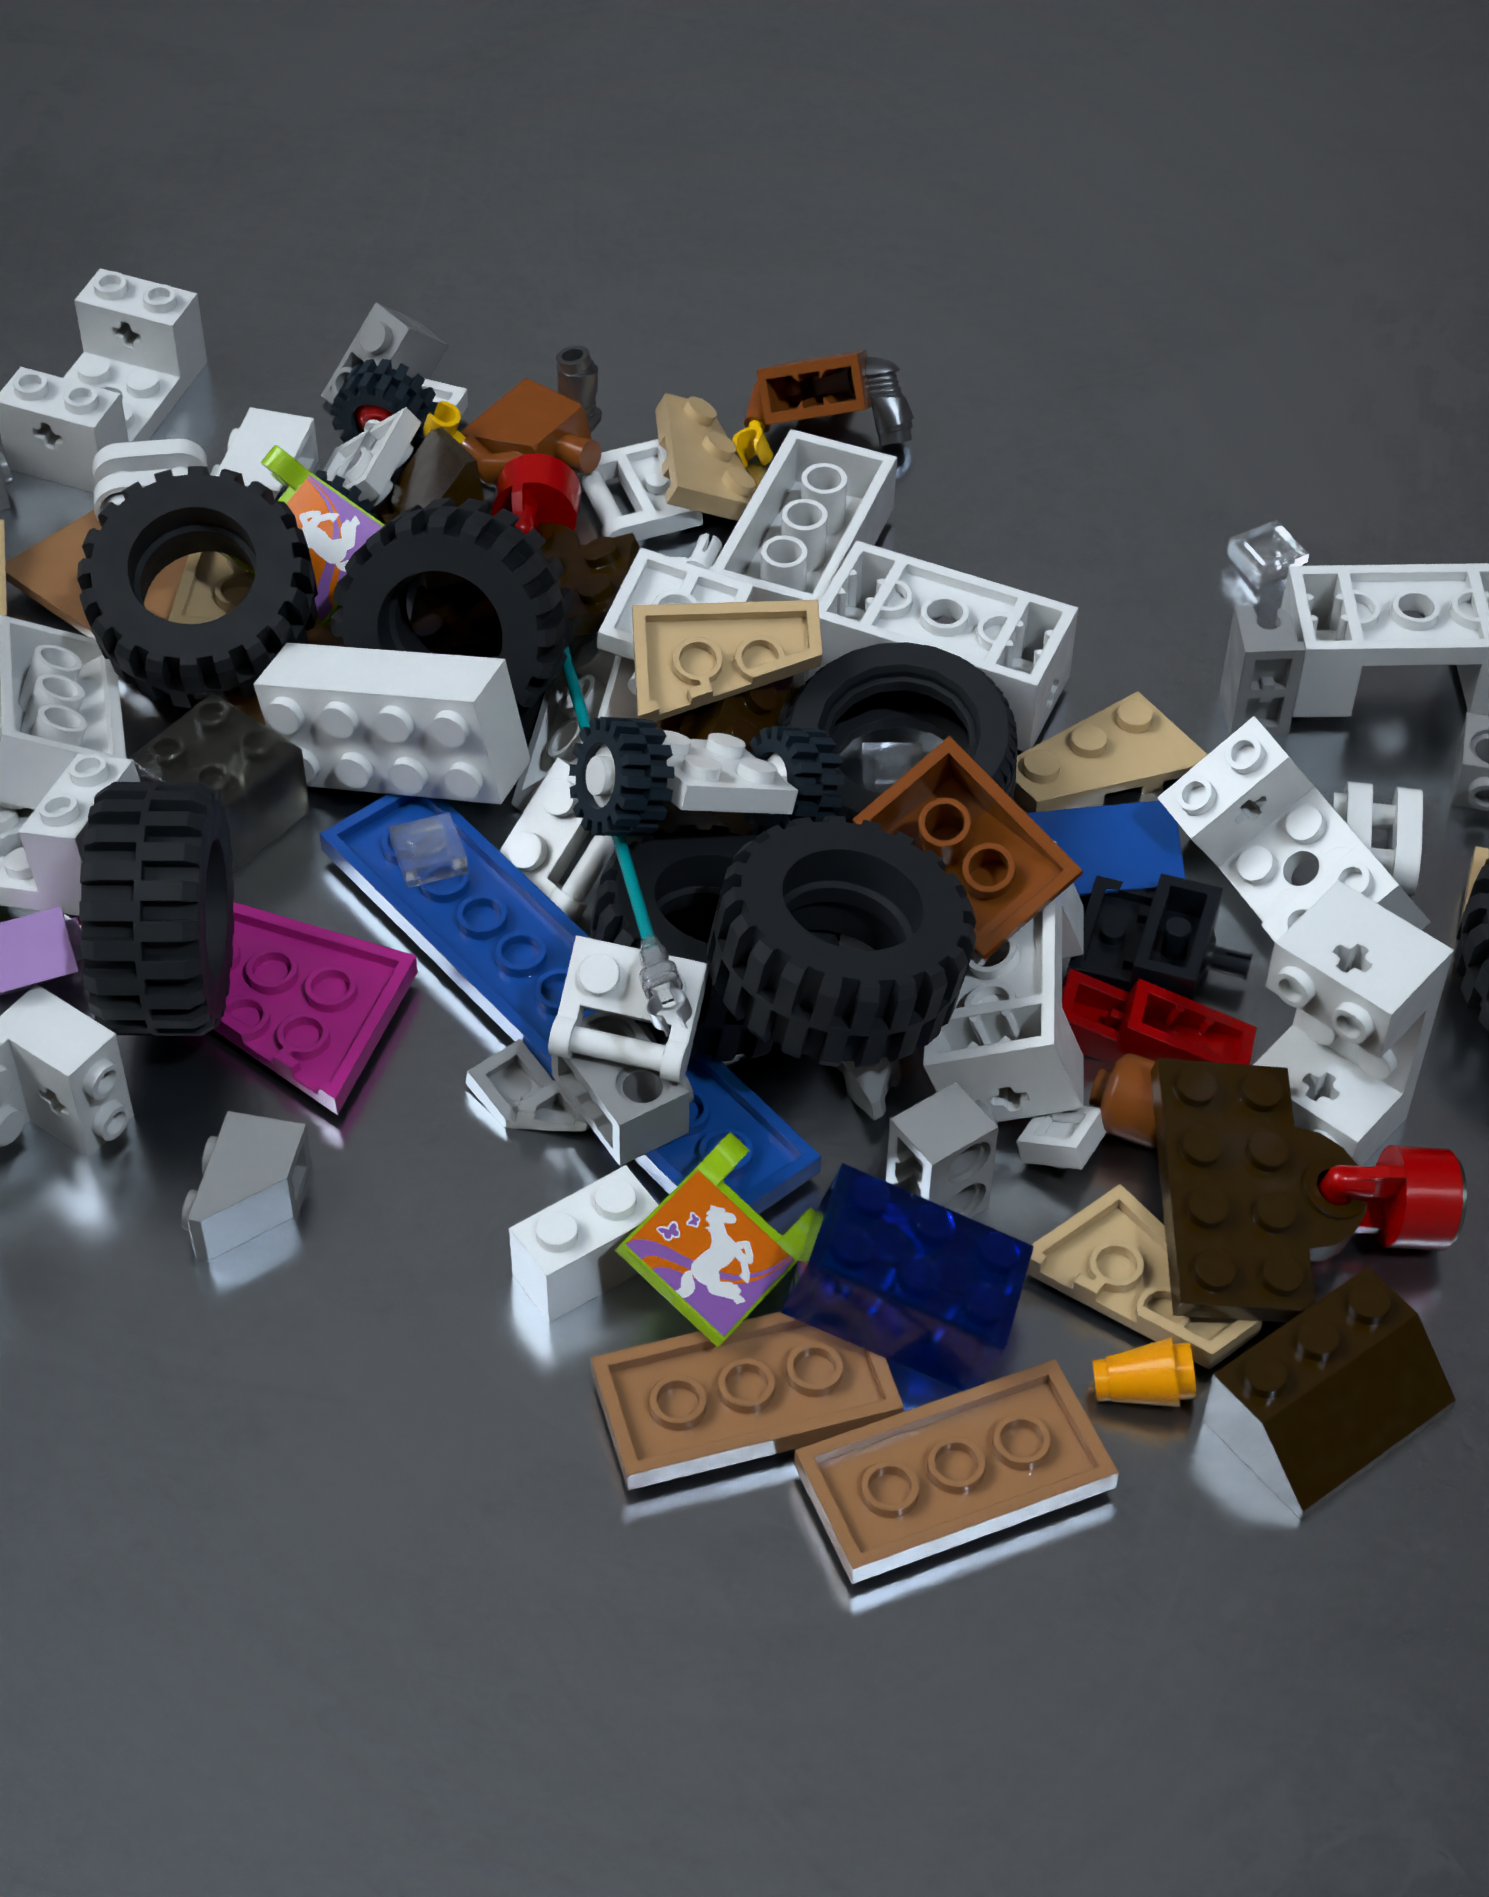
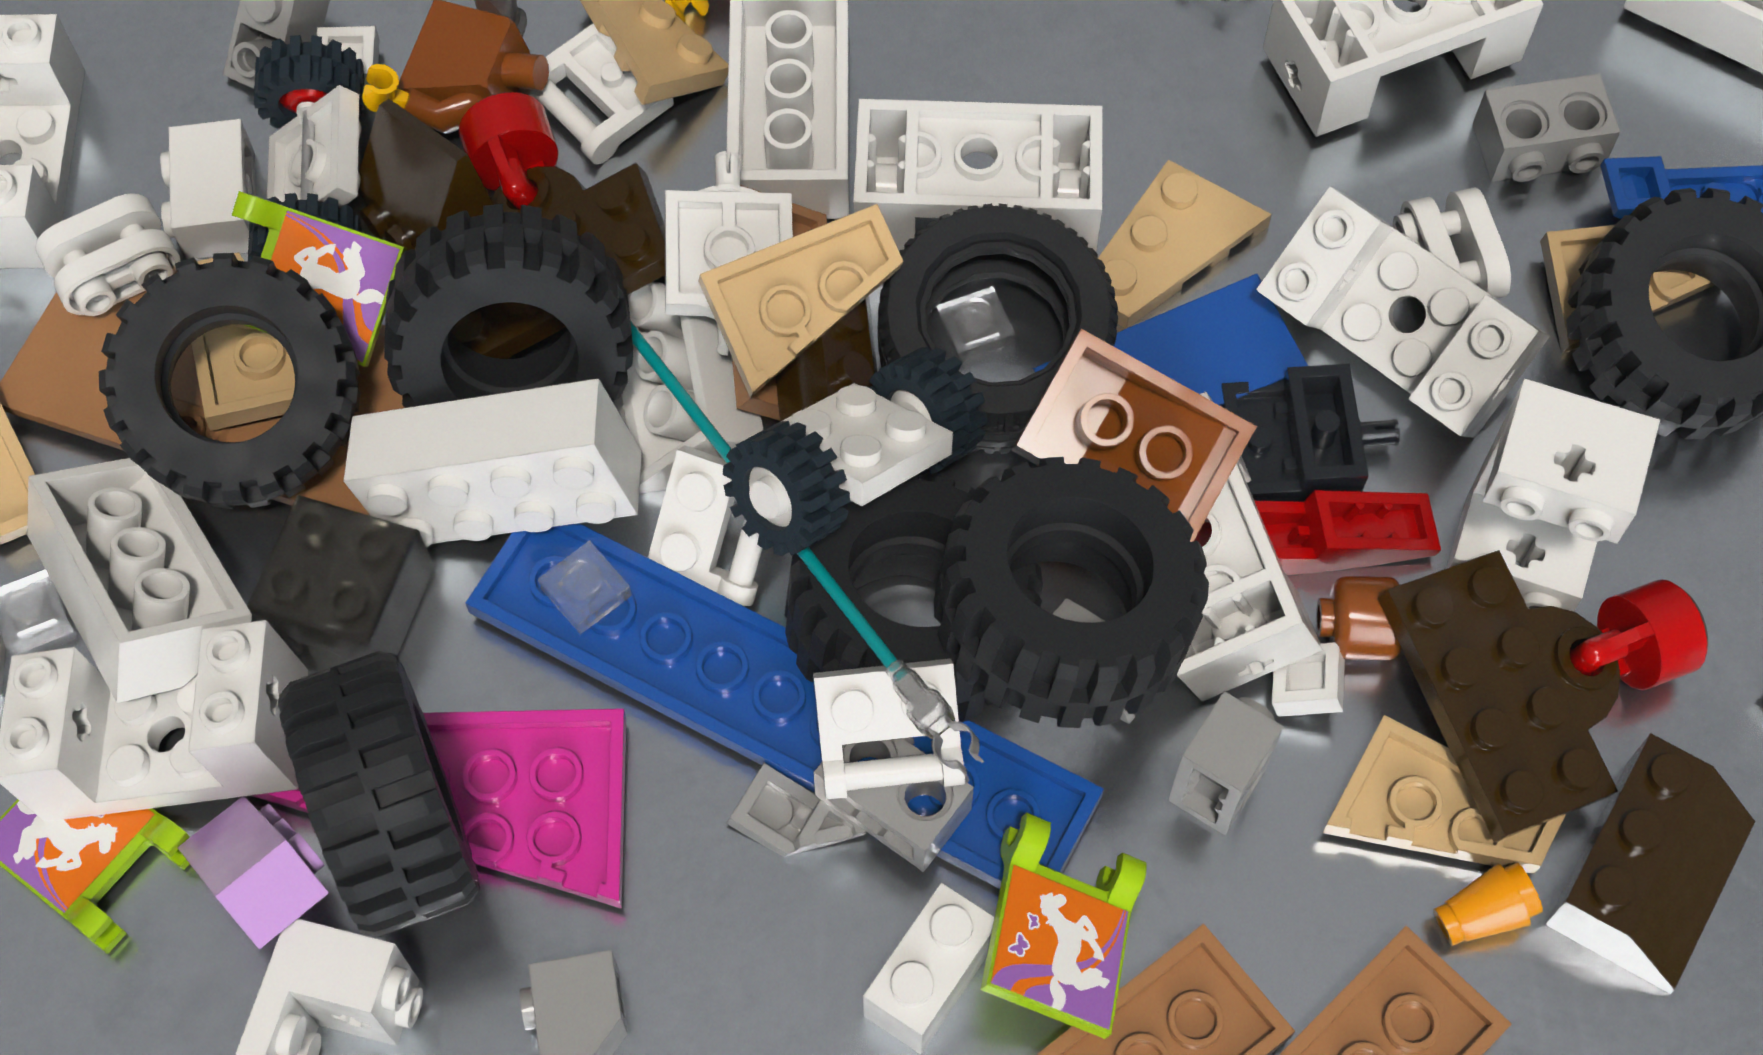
camera: 20 degrees left, 15 degrees up
clear blue brick [781,1163,1034,1391] -> none
light grey hinge [1220,605,1306,736] -> none

